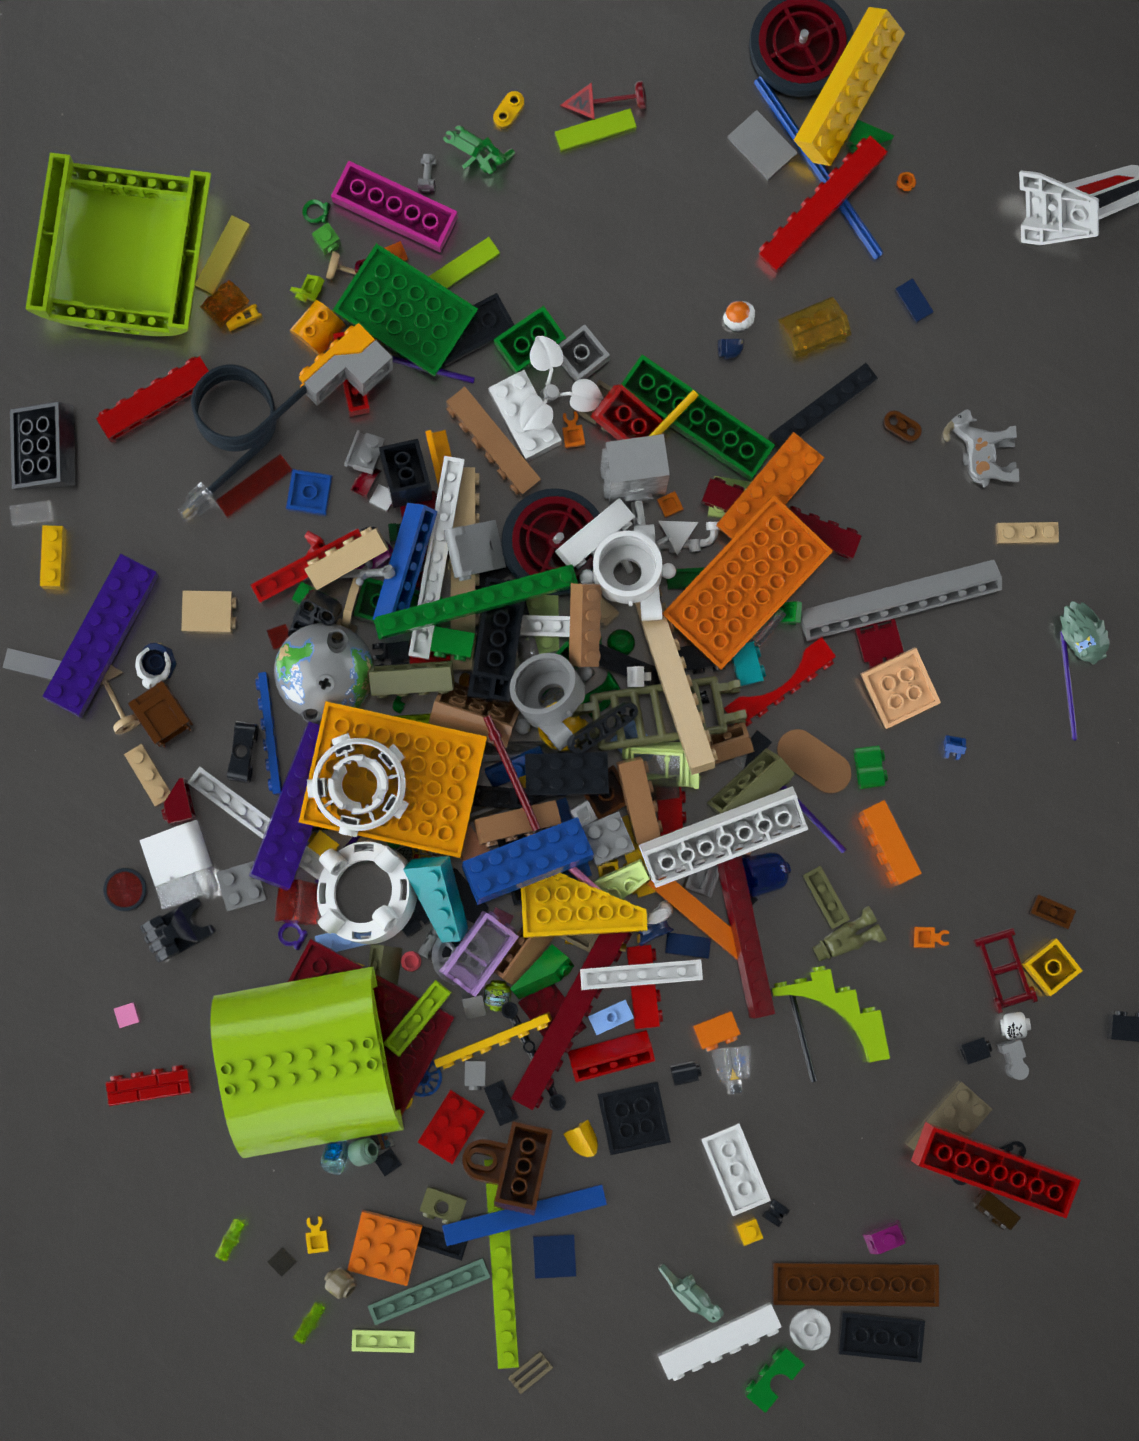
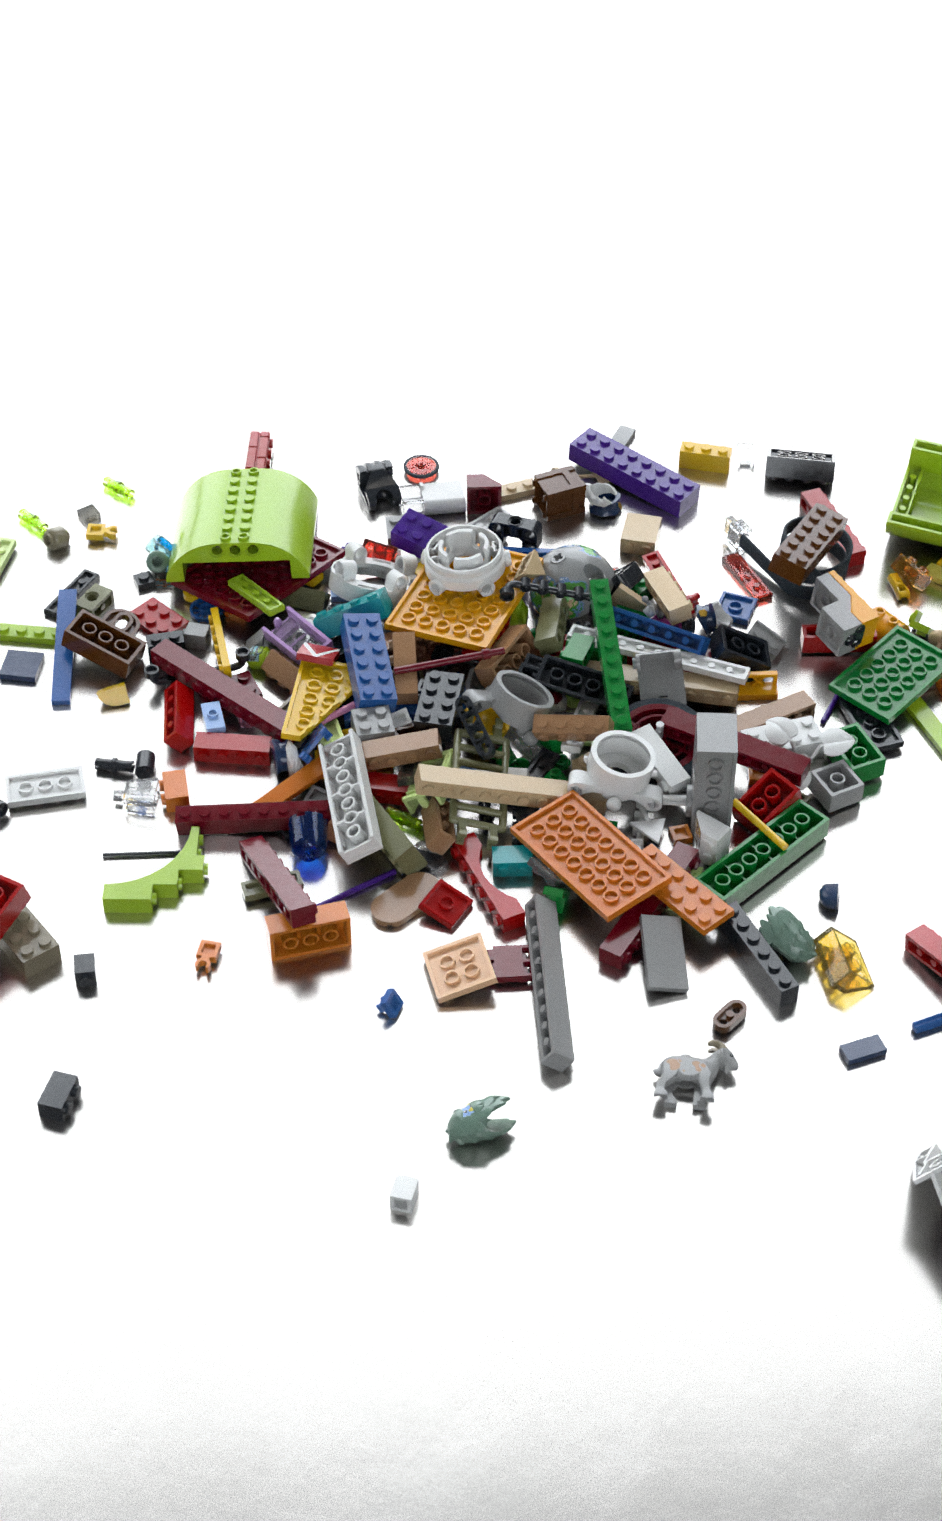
camera: 105 degrees right, 40 degrees down
bright pink tile [114,1002,140,1028] -> none
orange plate [347,1210,423,1286] -> none
sand green plate [368,1258,491,1325] -> none
coral plate [401,951,421,972] -> none
green slope [510,944,574,999] -> none
white plate [580,959,703,990] -> none
black plate [597,1081,671,1155] -> none
dark blue slope [665,933,711,959] -> none
hair [723,301,755,332] -> none
olive piece [812,906,887,962] -> none
green brick [853,745,888,789] -> none
dark red piece [974,928,1038,1014] -> none
light grey legs [995,1039,1029,1080] -> none
tan plate [997,522,1059,544] -> none
white head [1000,1012,1031,1040] -> none
yellow brick [1021,938,1083,996] -> none
reddish brown plate [1030,894,1076,930] -> none
dark purple axle [1060,630,1078,741] -> none
none -> black pin [94,757,135,773]
none -> brick [239,836,318,928]
none -> red tile [296,642,341,666]
none -> blue flag [297,723,333,764]
none -> clear neon green pin [385,806,423,832]
none -> red plate [418,878,474,930]
none -> black bar [499,577,593,616]
none -> tan slope [513,549,546,581]
none -> light grey tile [639,914,689,993]
none -> dark red brick [660,706,811,787]
none -> white slope [694,810,731,866]
none -> piece [696,601,733,636]
none -> sand green head [759,906,817,963]
none -> brick [768,503,849,586]

